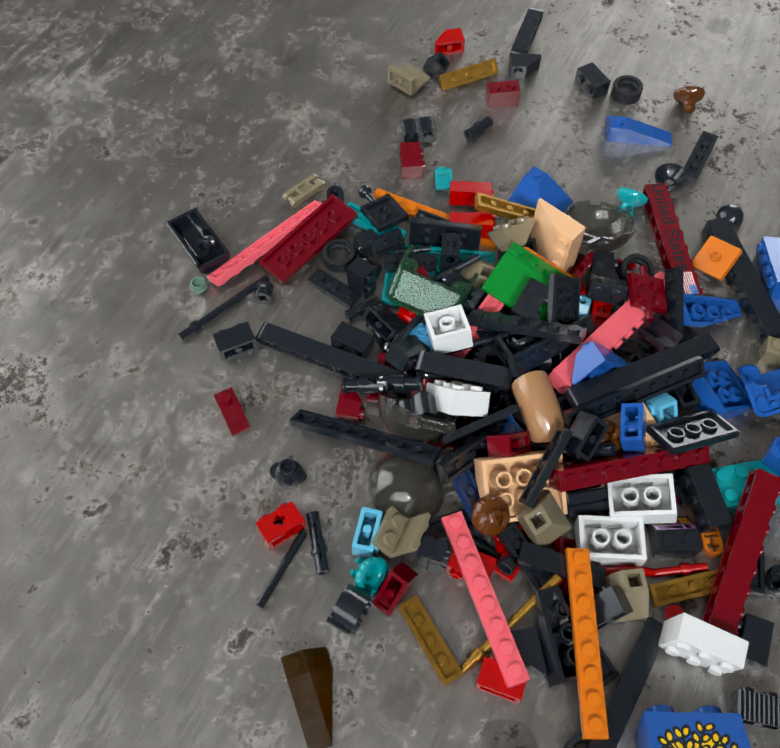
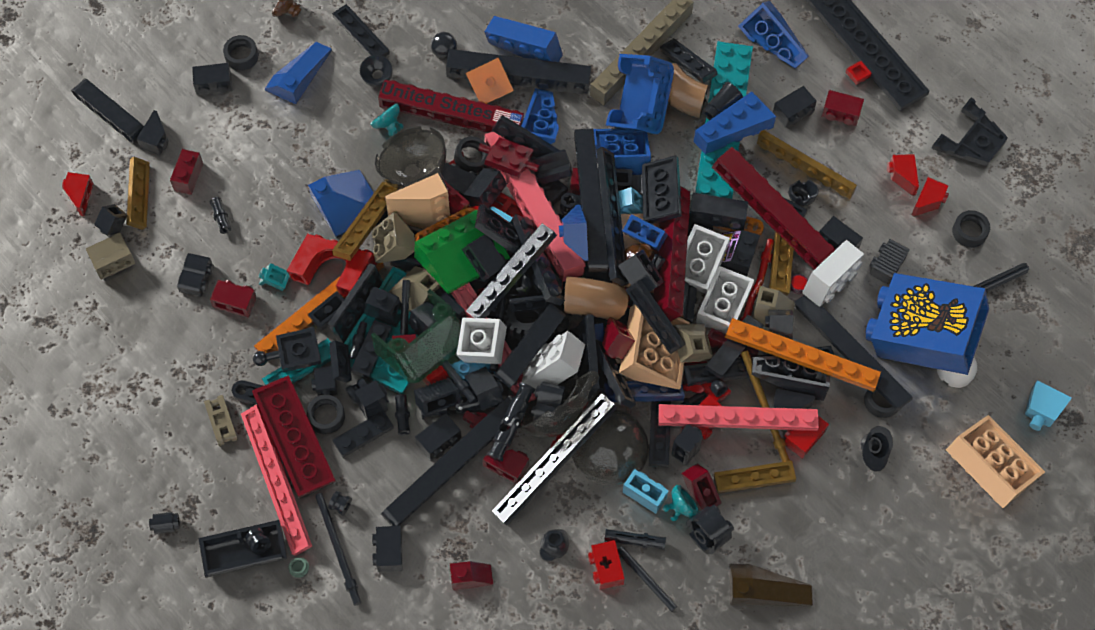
camera: 70 degrees left, 5 degrees up
dark tan bracket [371,507,431,558] -> none
reddish brown hair [471,495,510,536] -> none
none -> black brick [149,512,180,534]

